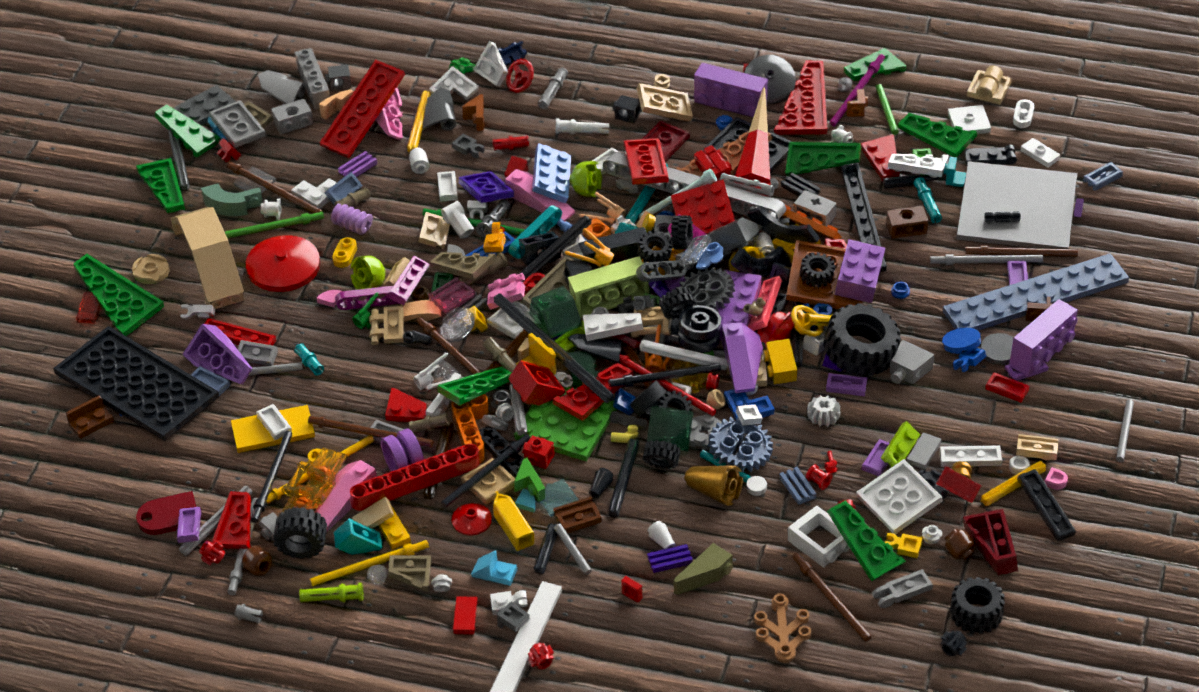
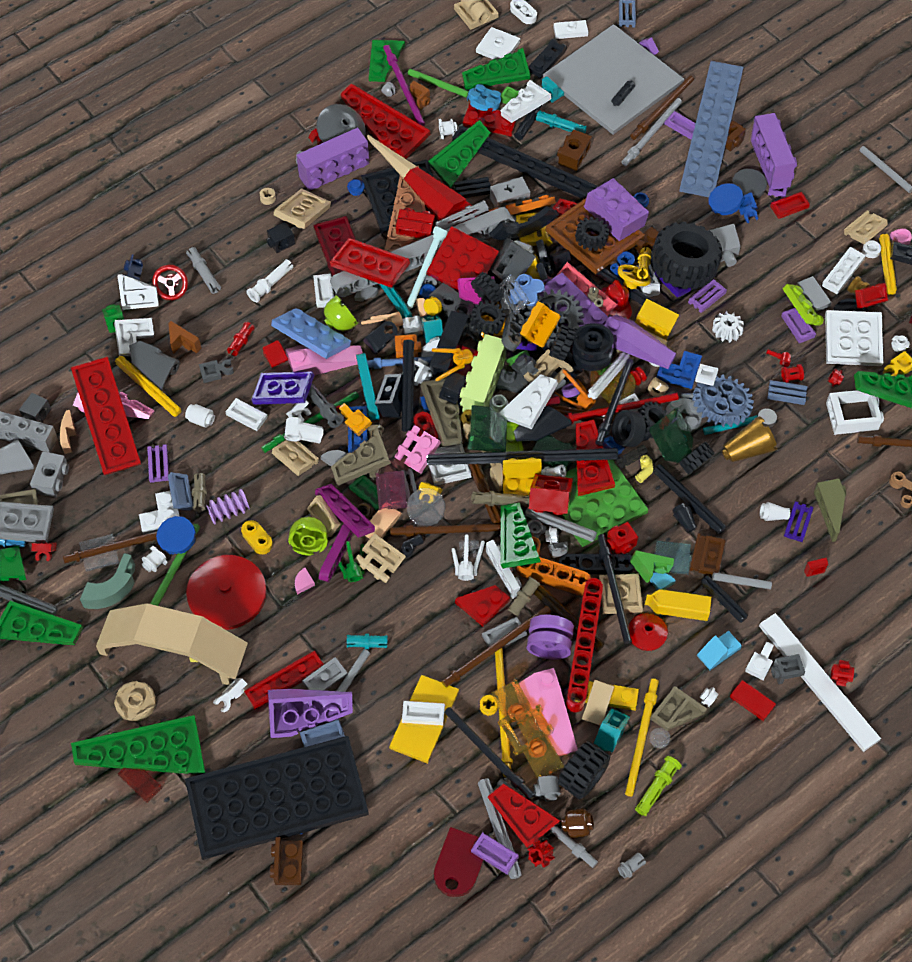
camera: 55 degrees left, 15 degrees up
none -> blue tile [156,516,196,555]
none -> black piece [363,321,398,355]
none -> dark azure plate [467,84,501,111]
none -> light orange bracket [520,301,561,348]

